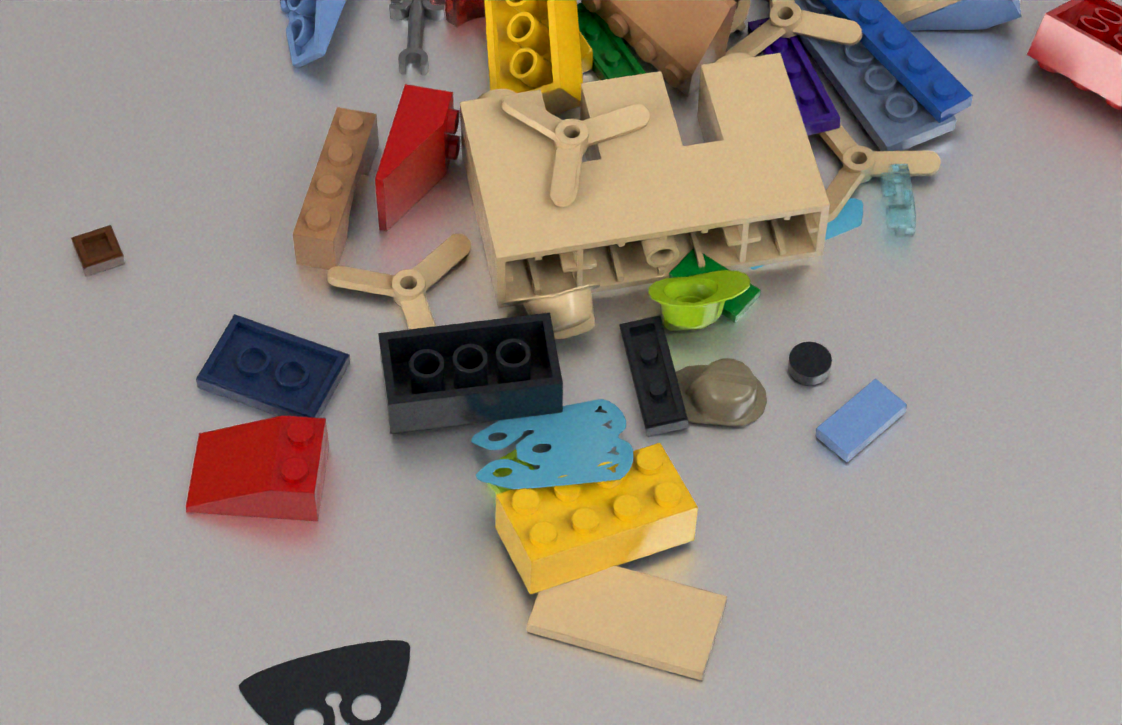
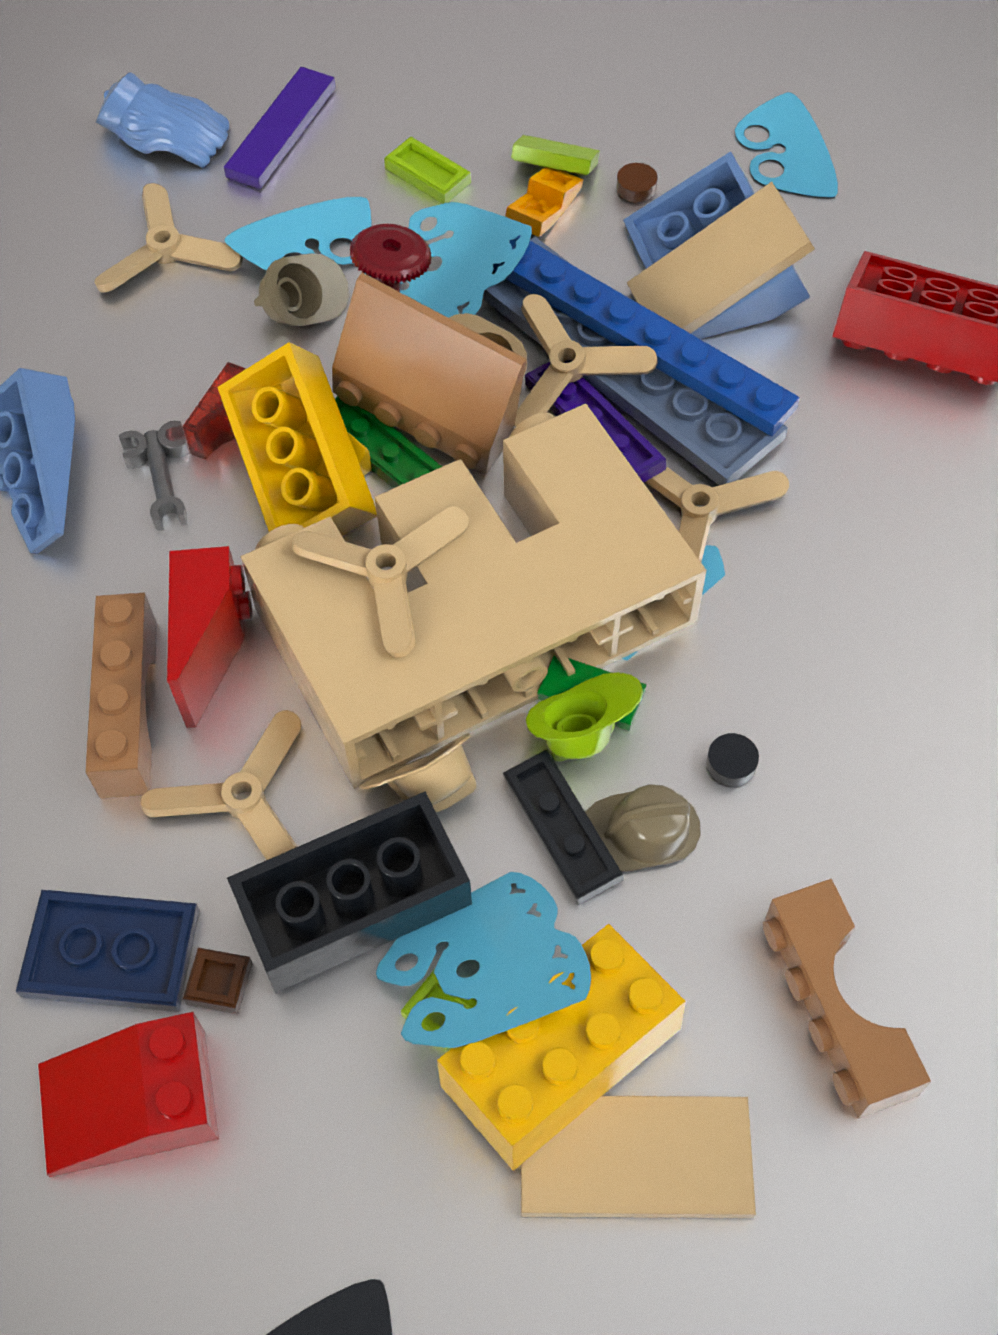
camera: 15 degrees left, 5 degrees up
medium blue tile [815,378,907,463] -> none
clear light blue plate [881,163,916,237] -> none
none -> reddish brown tile [183,947,252,1014]
none -> medium nougat arch [763,878,931,1119]

